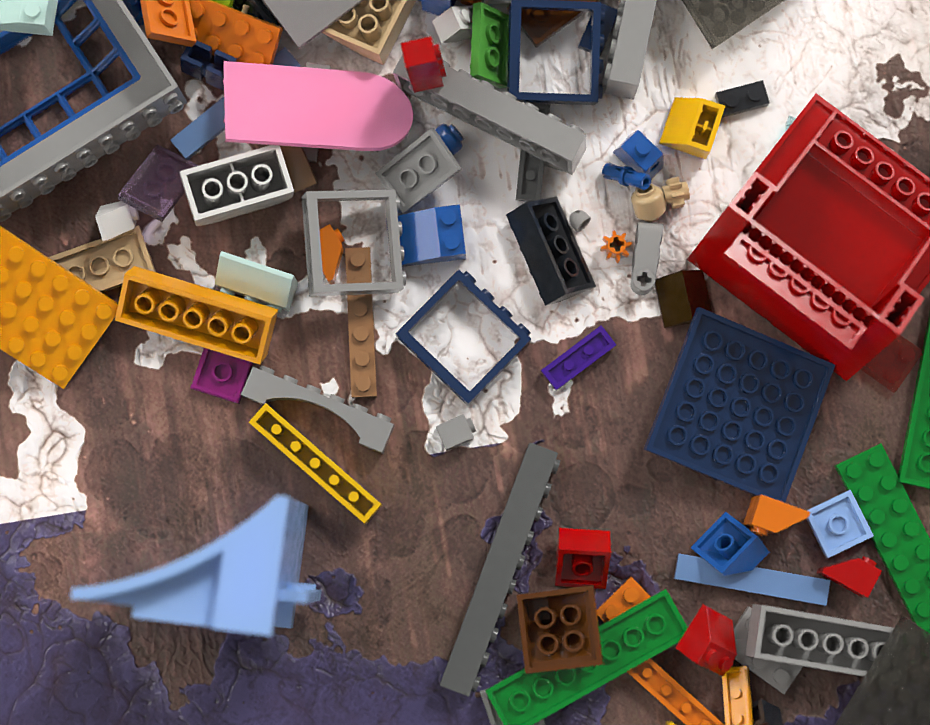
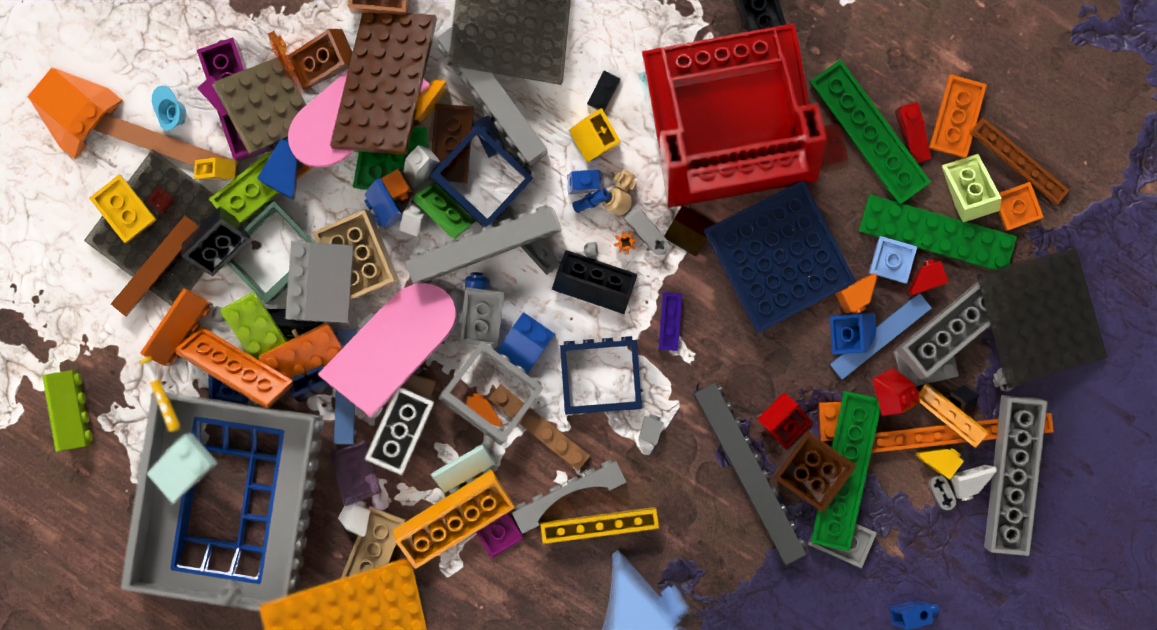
camera: 45 degrees left, 5 degrees up
red wedge [400,36,447,93] -> none

